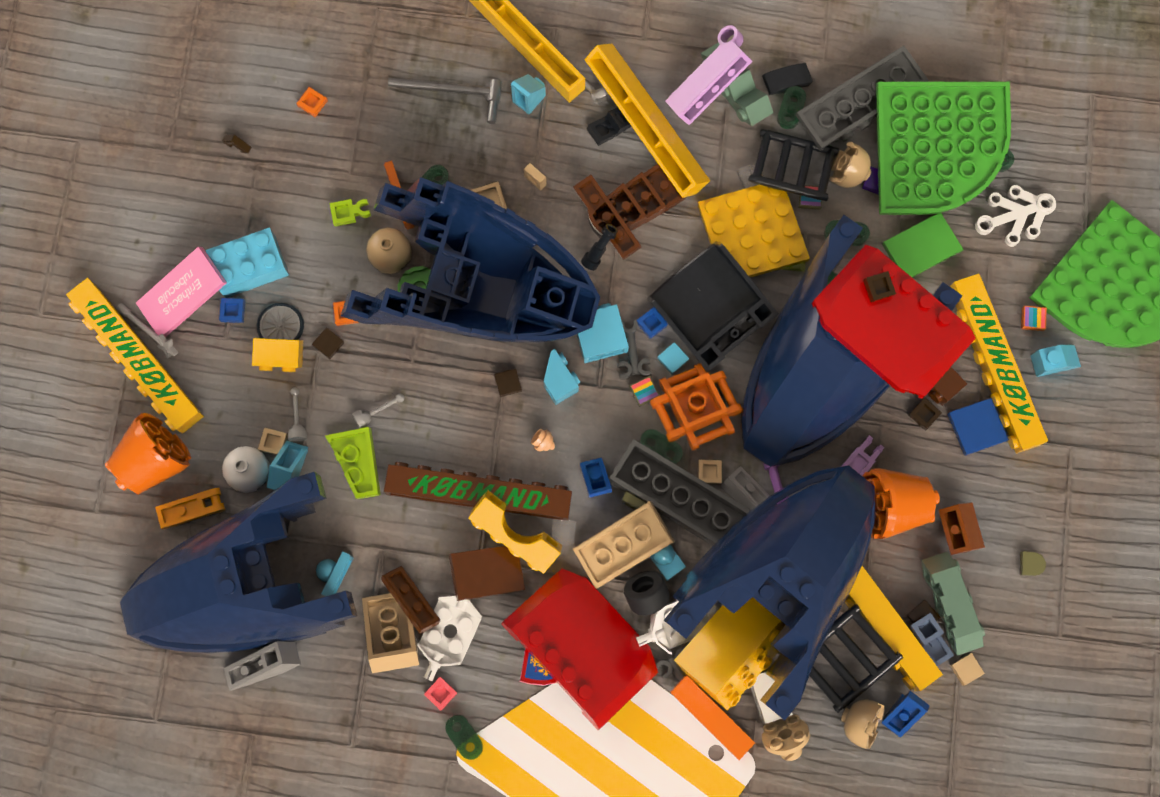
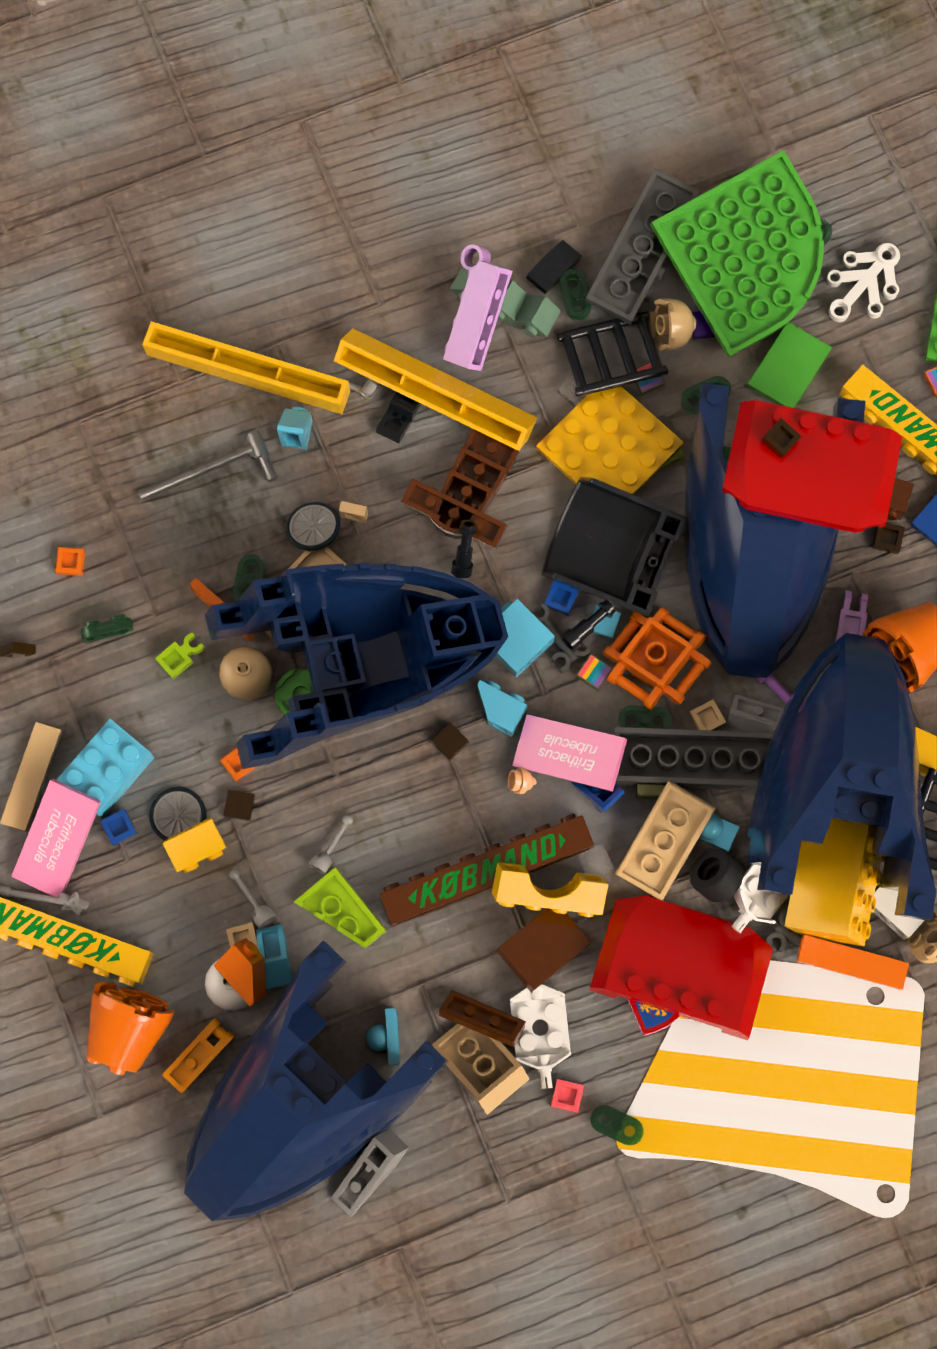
camera: 25 degrees left, 0 degrees up
none -> tan tile [0,722,63,832]
none -> clear green plate [80,614,134,643]
none -> orange slope [214,938,266,1007]
none -> light grey wheel [286,502,340,551]
none -> bright pink tile [512,714,627,792]
none -> black piece [560,600,616,652]

